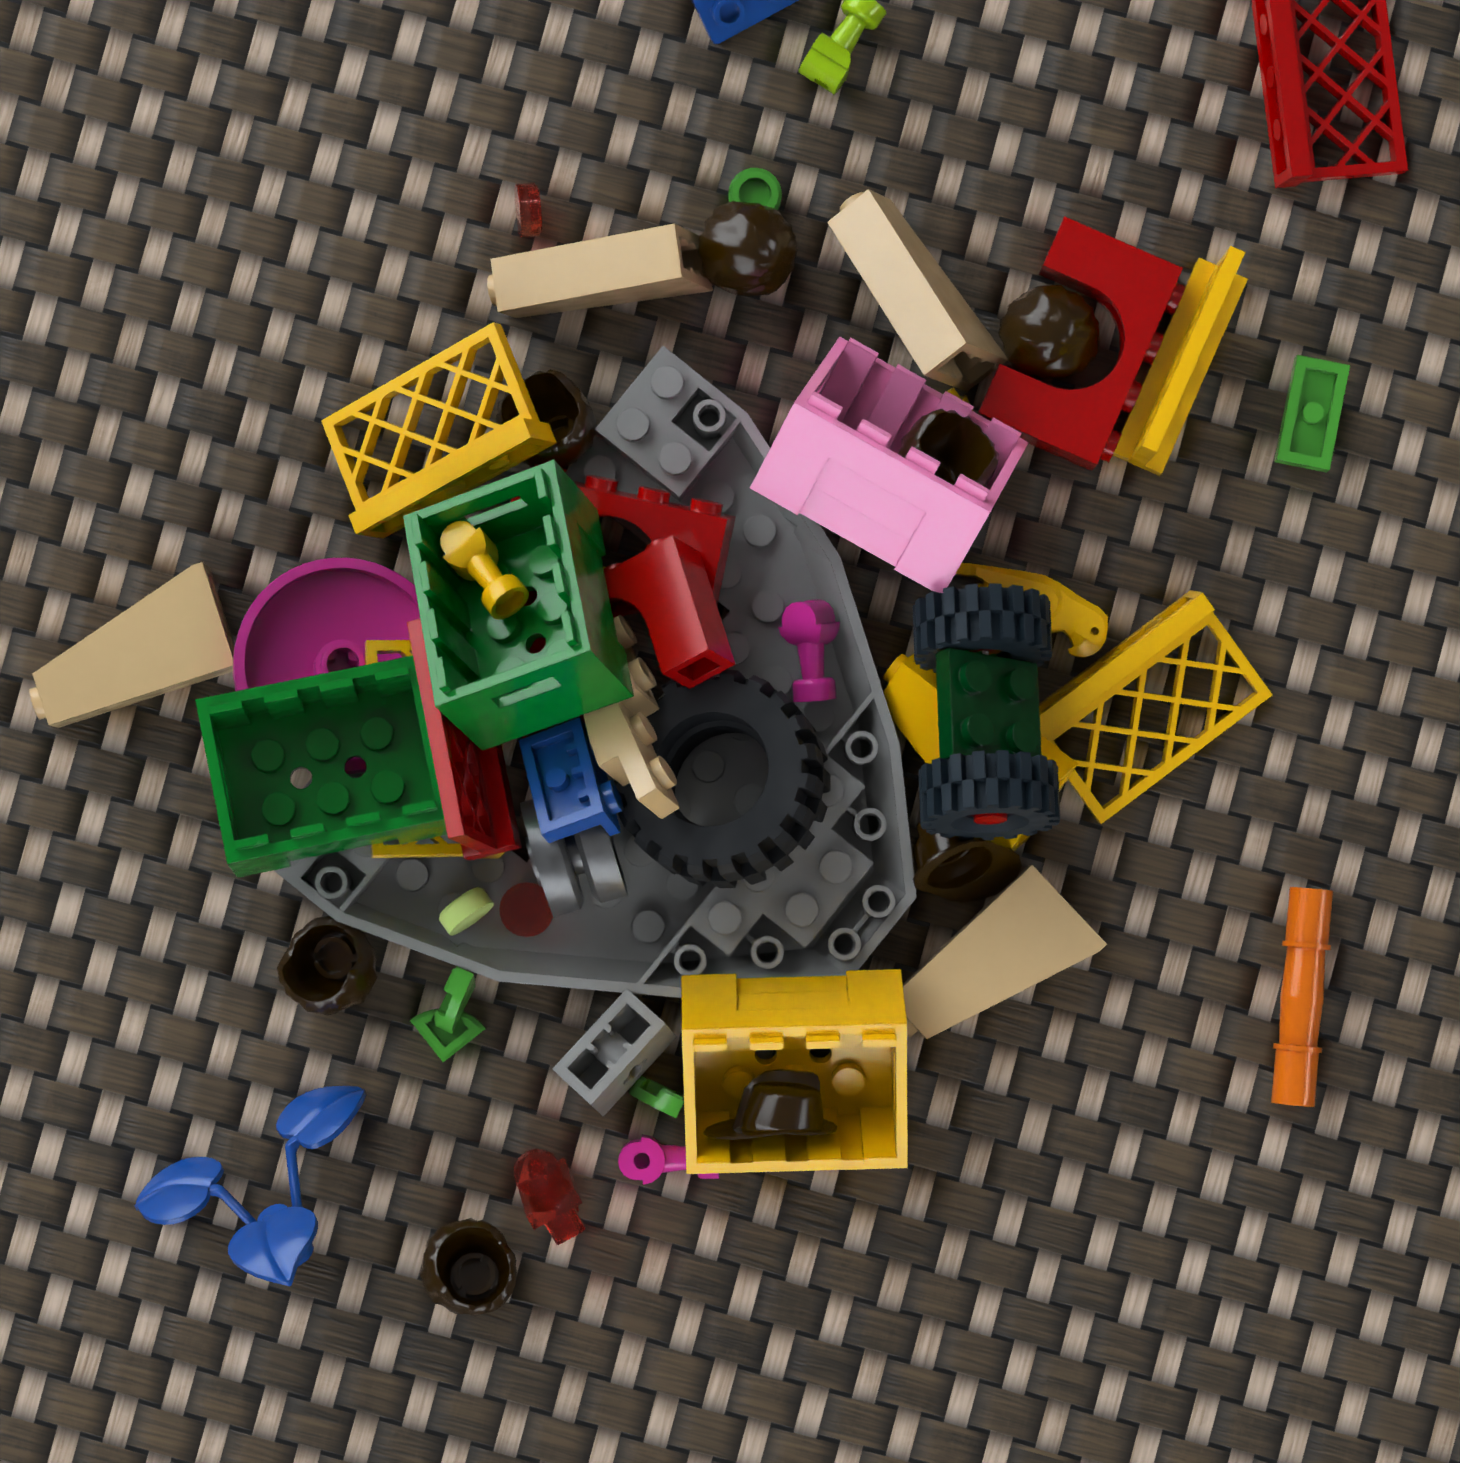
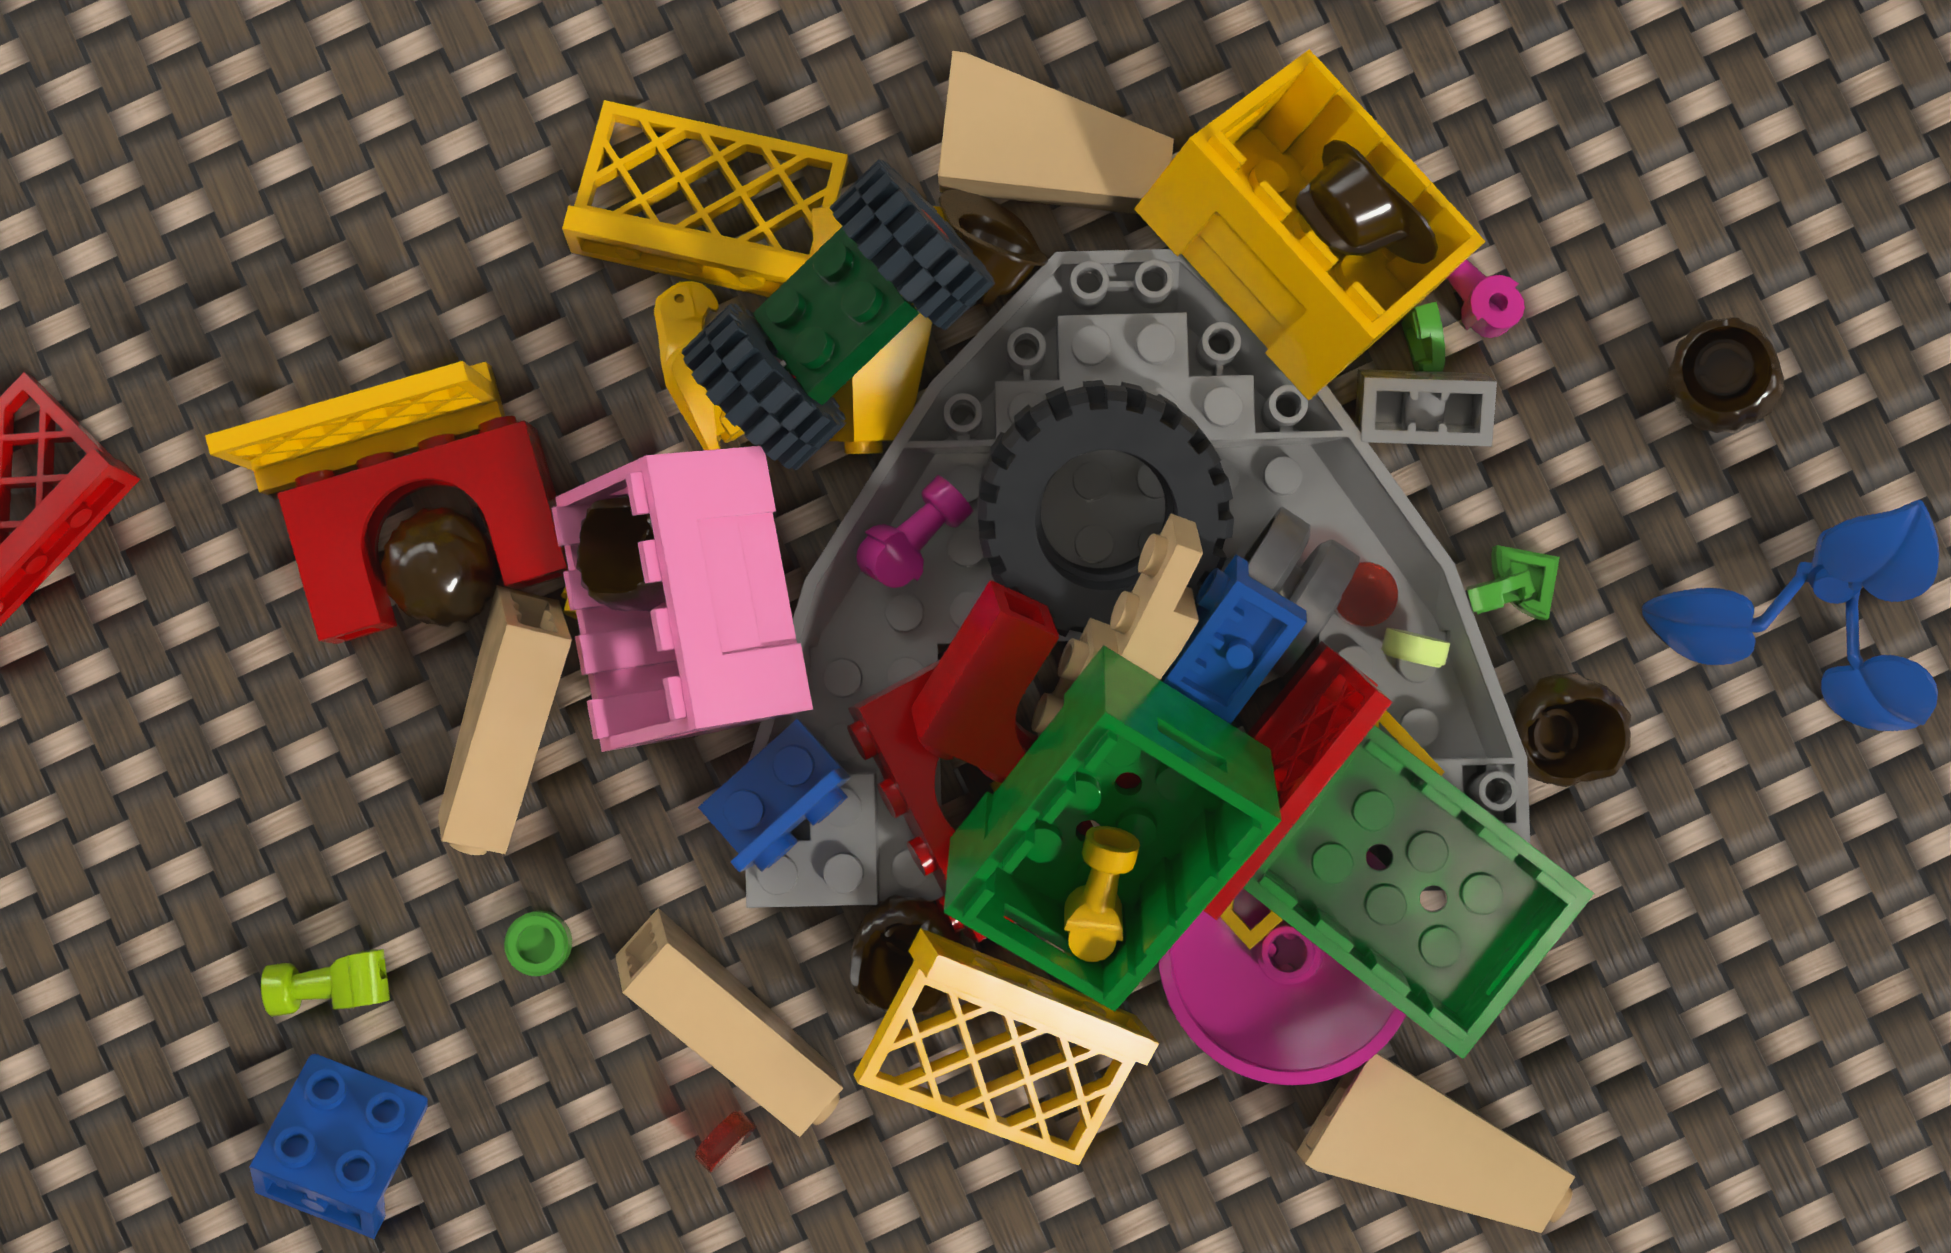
camera: 125 degrees left, 0 degrees up
clear red hips [513,1149,585,1245] -> none
dark brown hair [698,201,798,296] -> none
bright green plate [1274,355,1350,473] -> none
none -> blue bracket [698,719,851,872]

